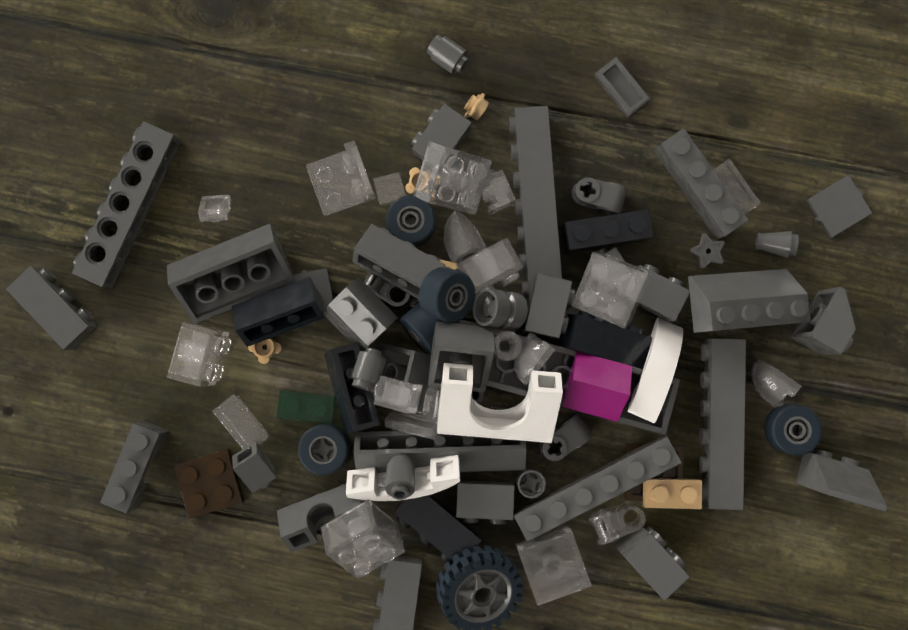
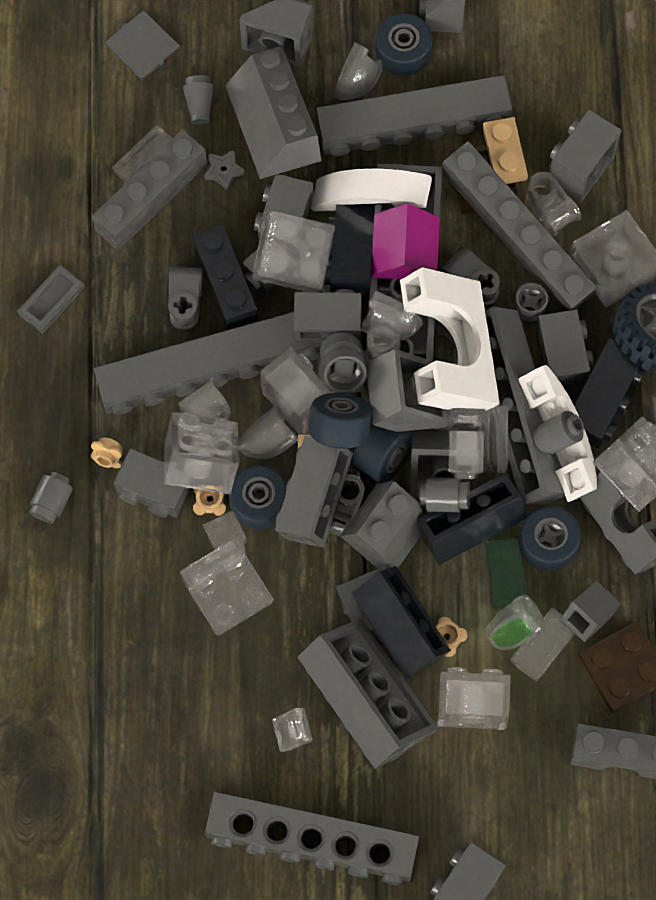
camera: 100 degrees left, 15 degrees down
none -> clear rock [485,595,543,650]

